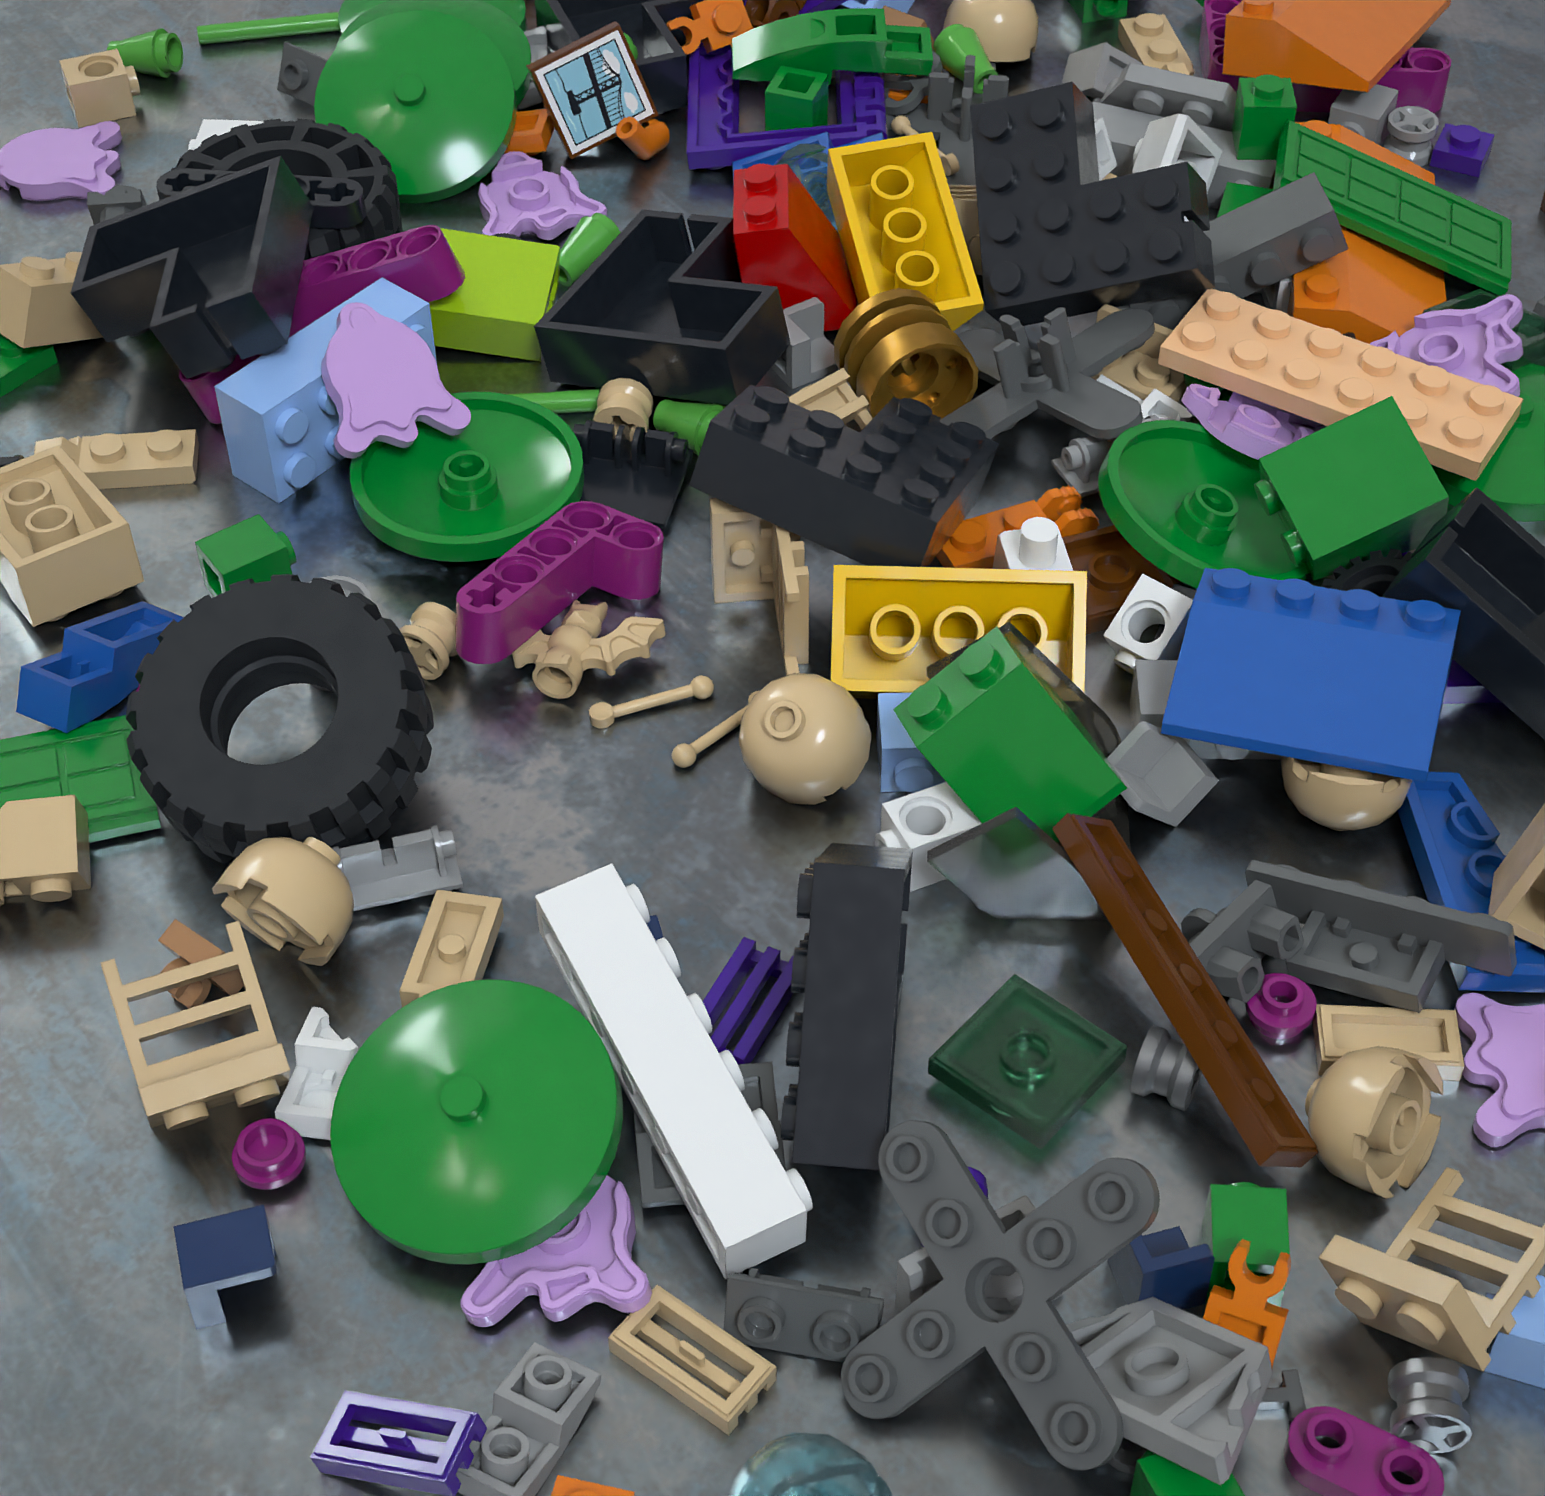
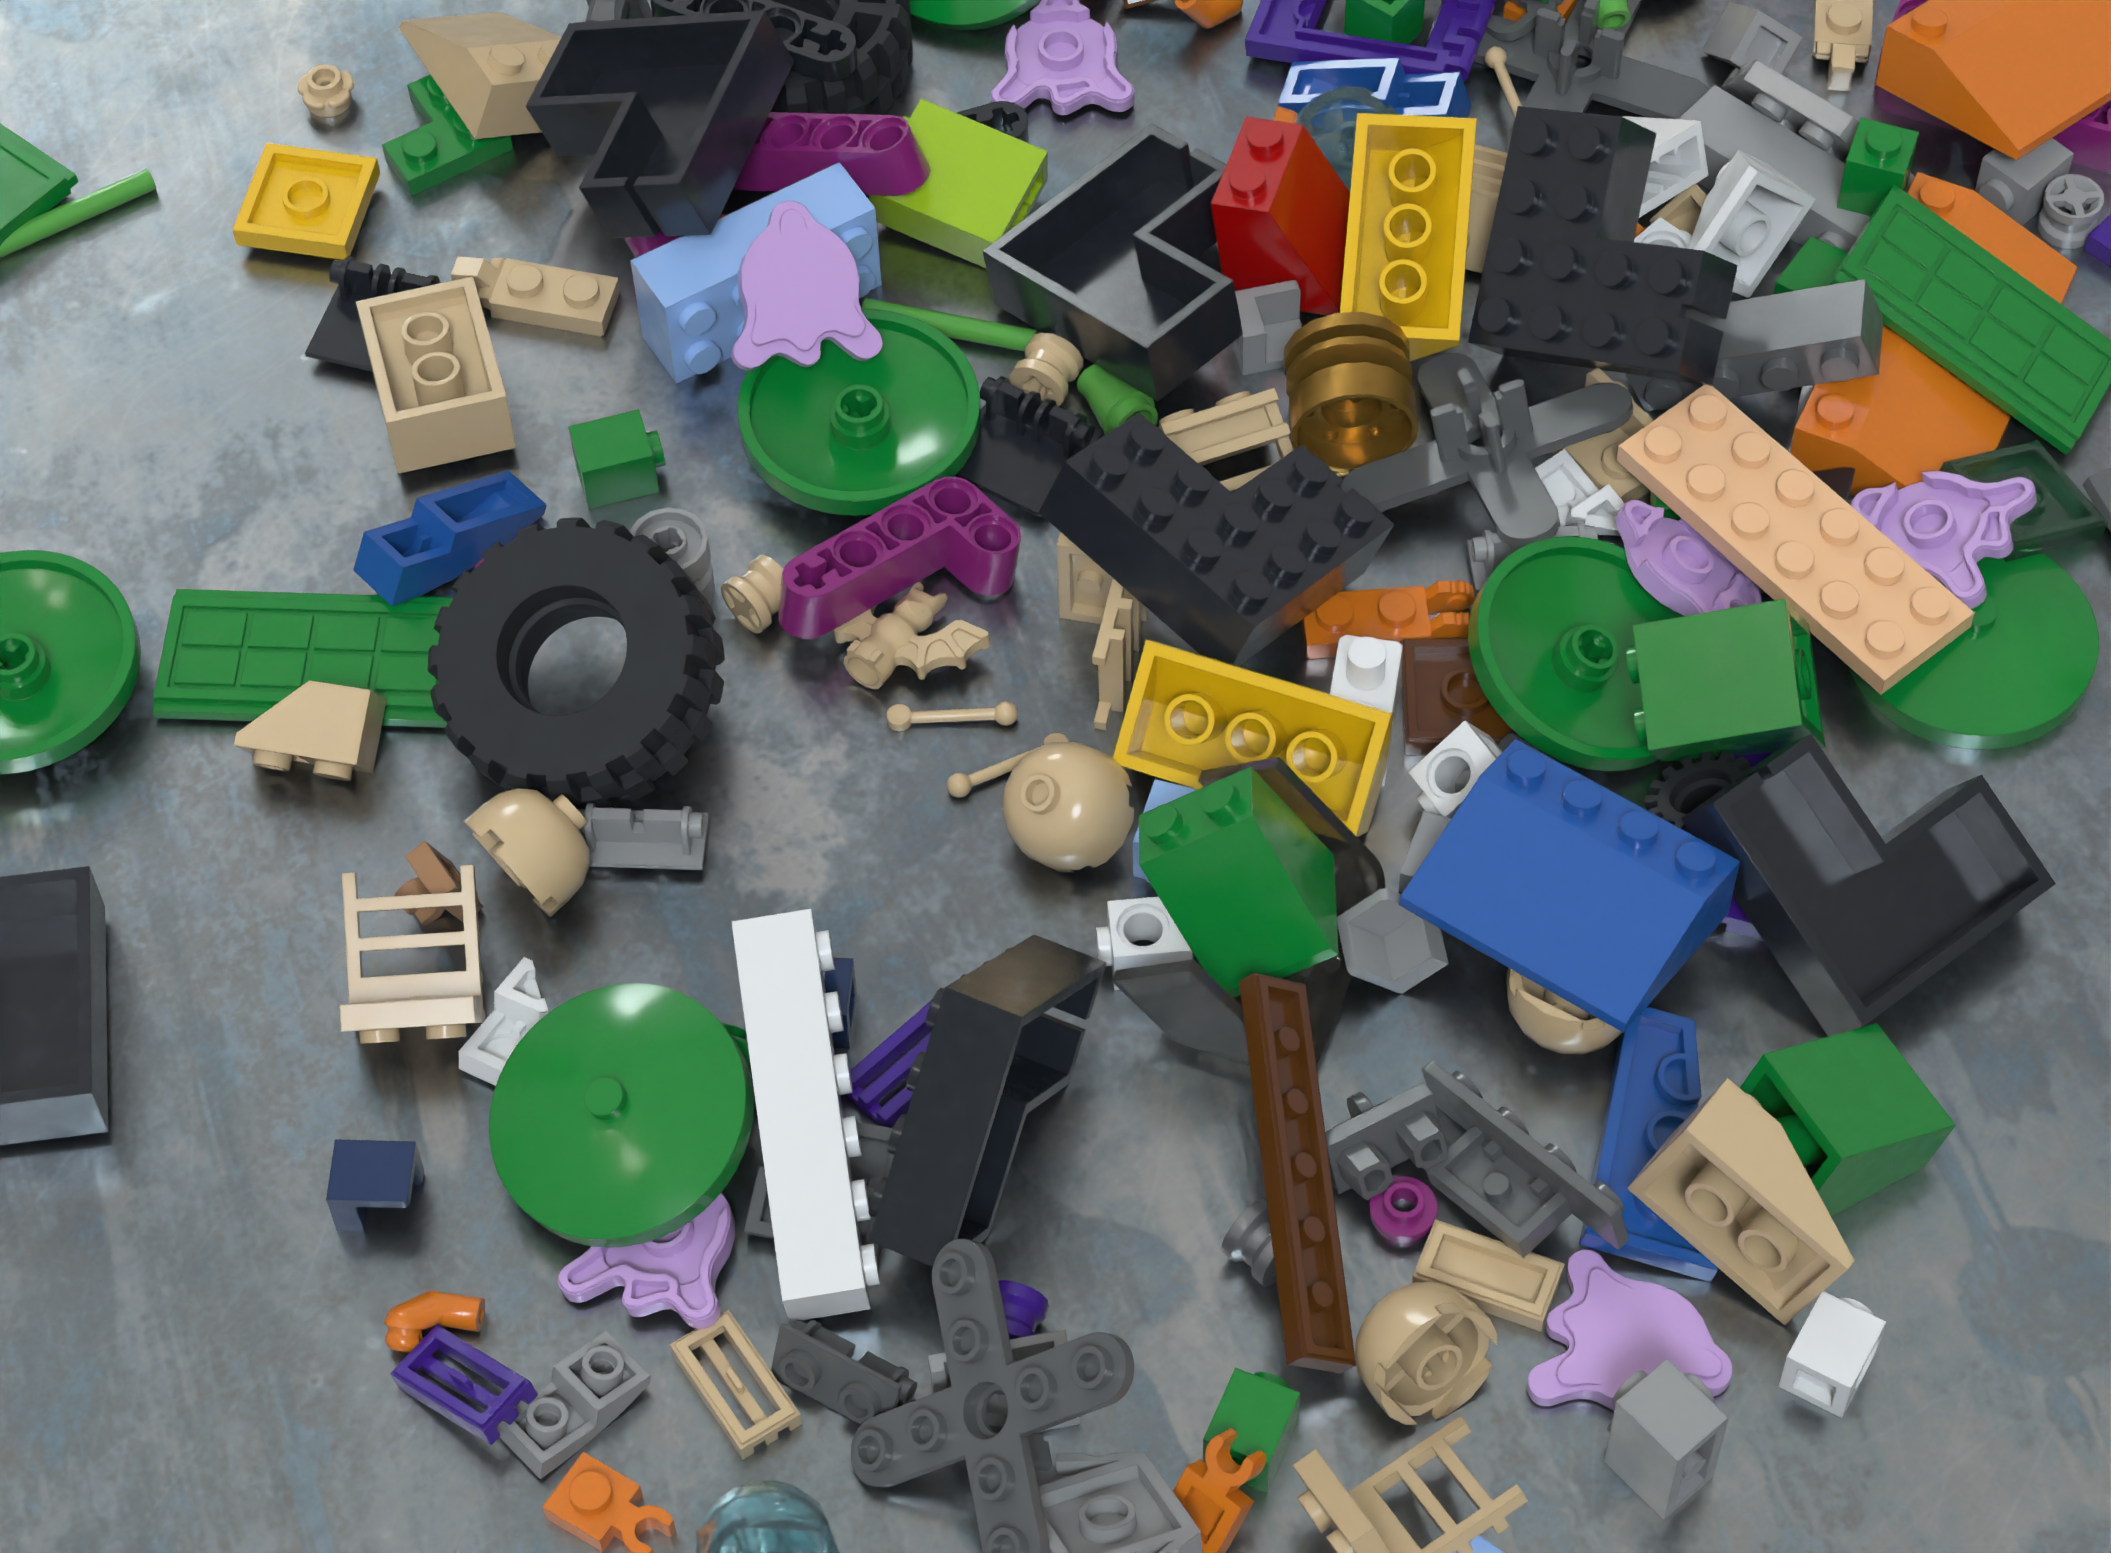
camera: 20 degrees right, 10 degrees up
magenta plate [232,1118,306,1189] -> none
tan plate [399,889,504,1007] -> none
bright green cone [559,213,621,287] -> none
clear green plate [928,974,1127,1150] -> none
dark blue panel [1107,1226,1215,1310] -> none
none -> orange arm [383,1291,485,1352]

